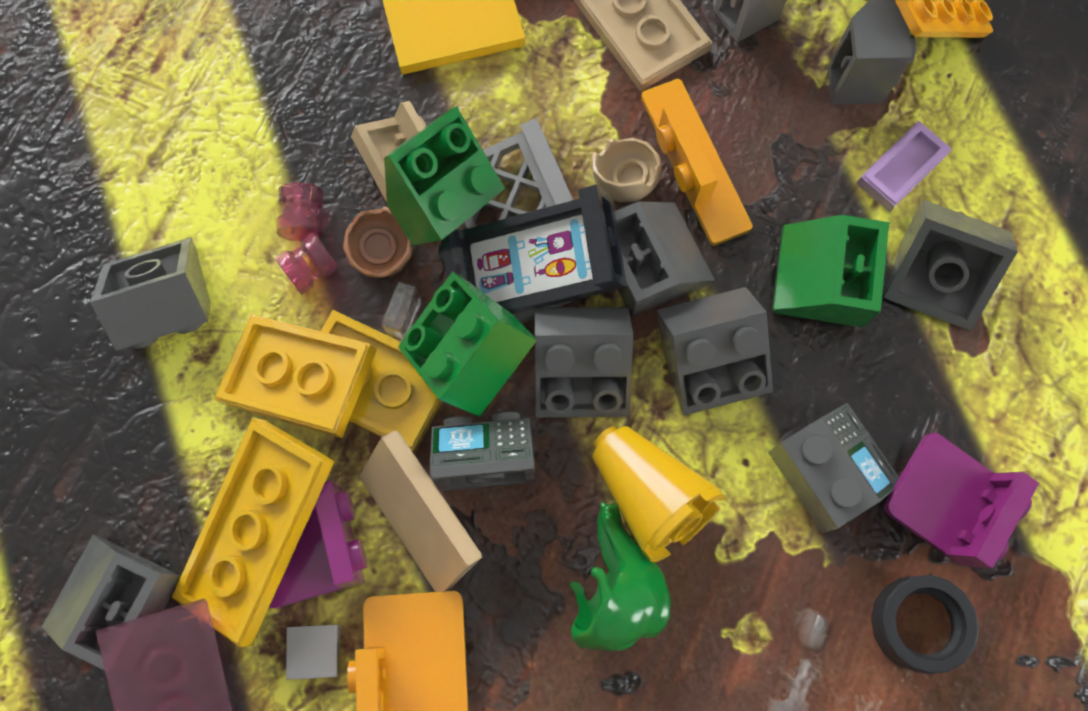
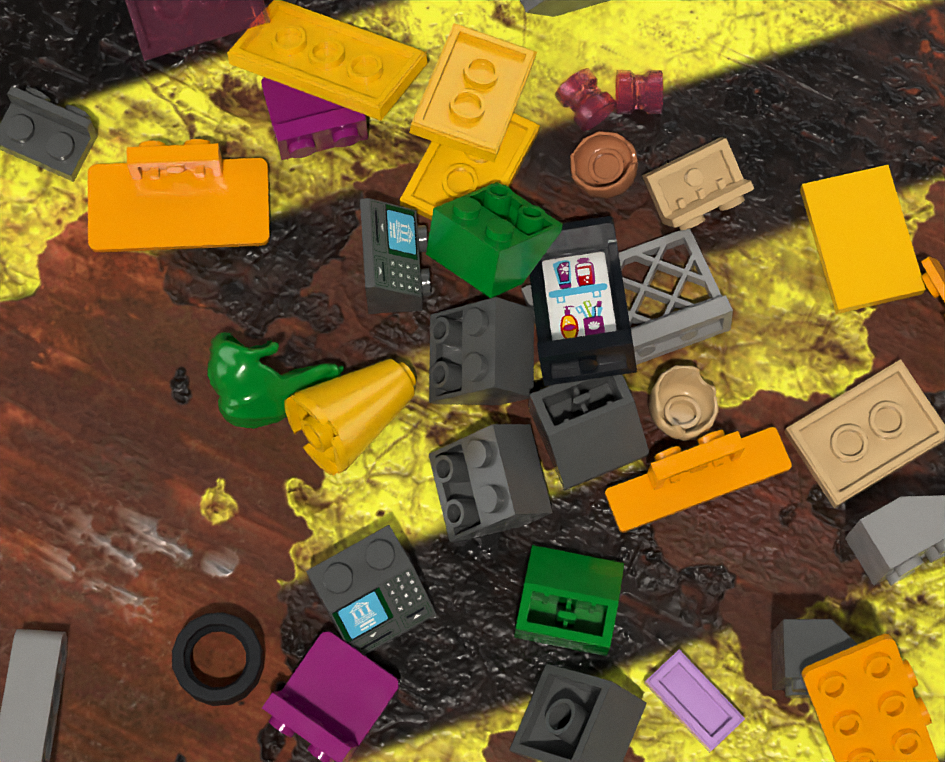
camera: 90 degrees right, 0 degrees up
light grey tile [286,625,340,680] -> none
tan tile [359,430,482,592] -> none
clear tile [381,282,421,342] -> none
green slope [384,106,505,245] -> none

